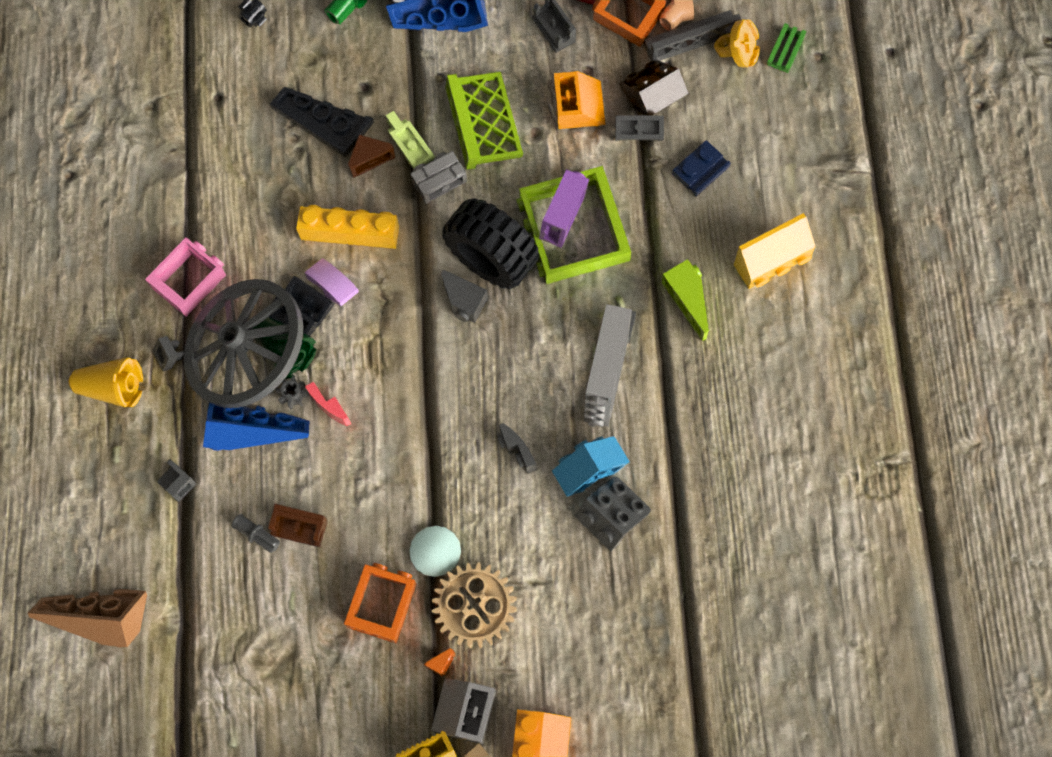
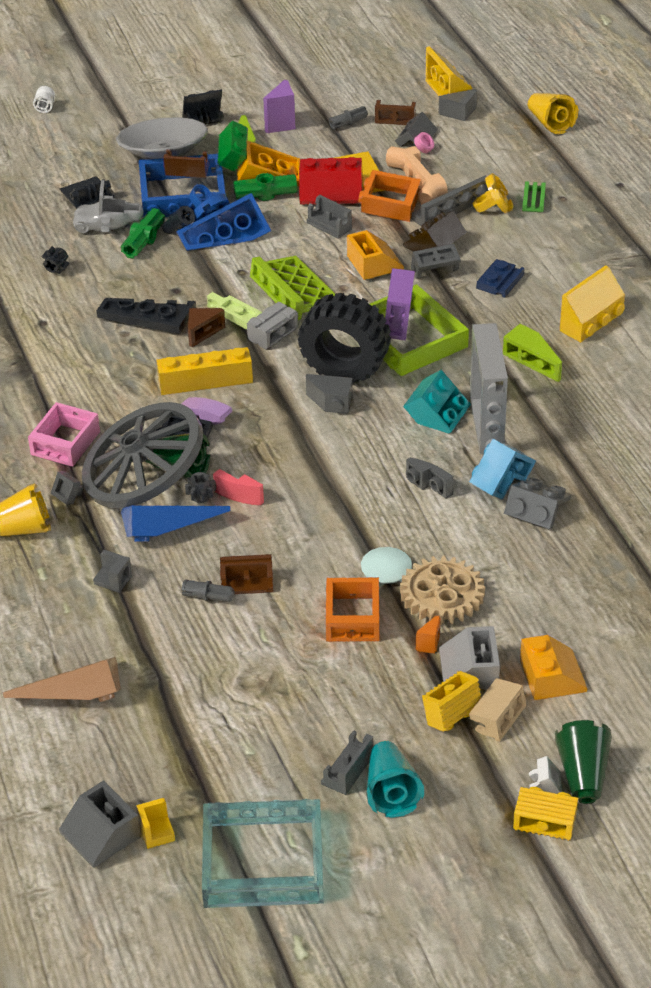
camera: 20 degrees left, 30 degrees down
none -> teal slope [403,369,471,434]

